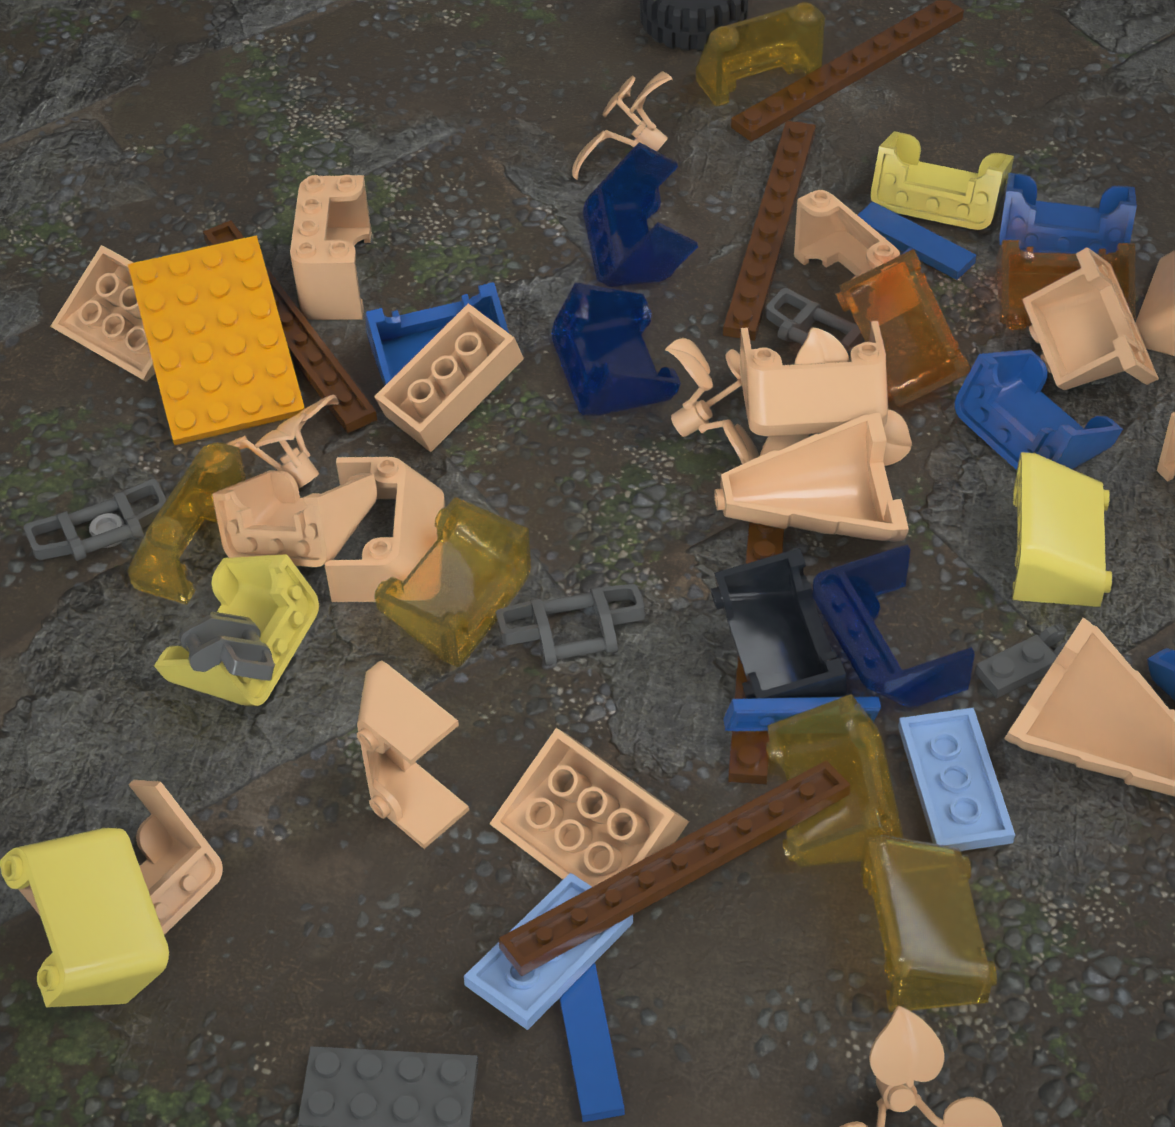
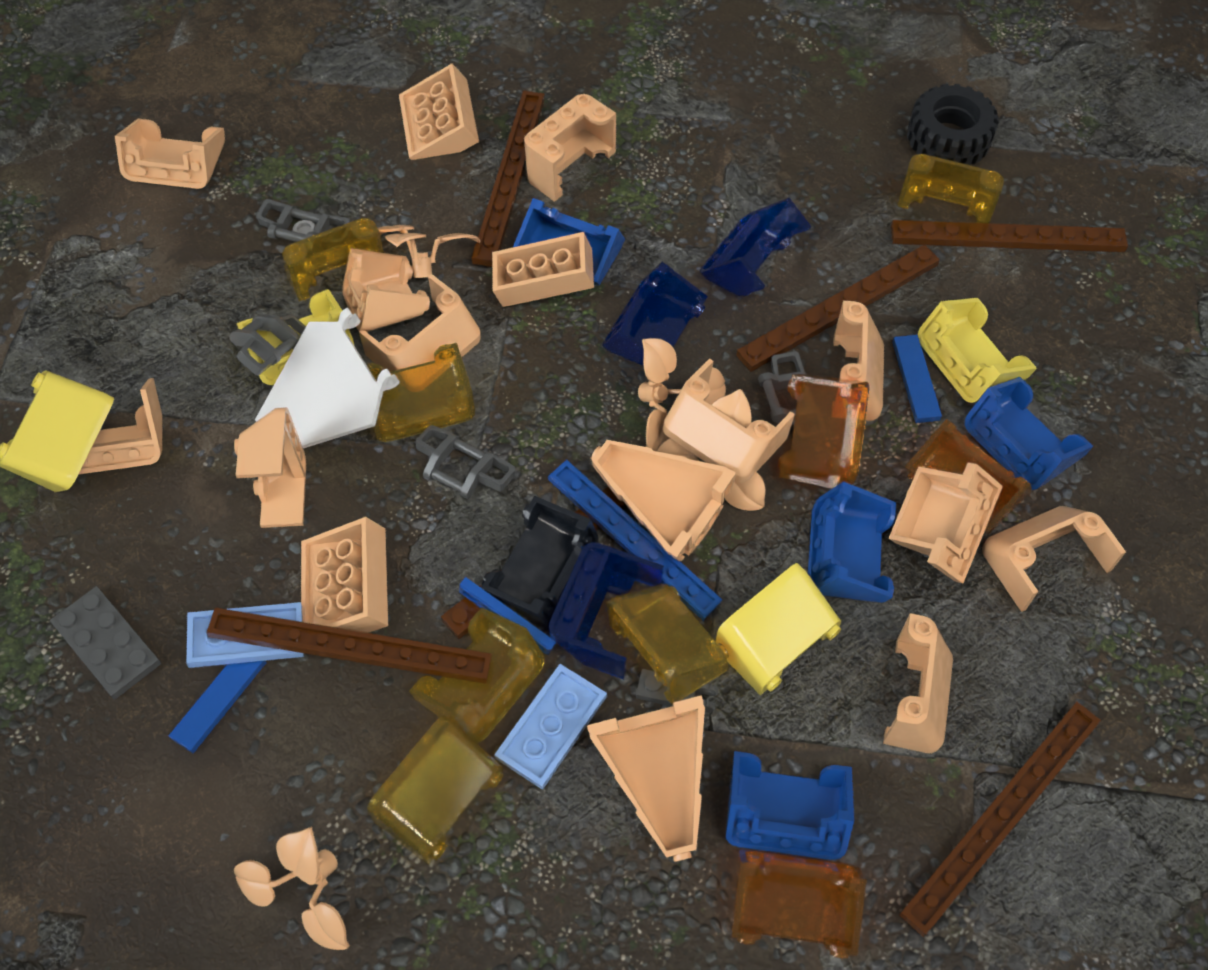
camera: 40 degrees right, 10 degrees up
light orange plate [128,235,305,446] -> none
light nougat plant [572,71,673,180] -> none
none -> white flag [255,308,400,448]
none -> blue tile [548,460,722,621]
none -> clear yellow windscreen [606,583,729,705]

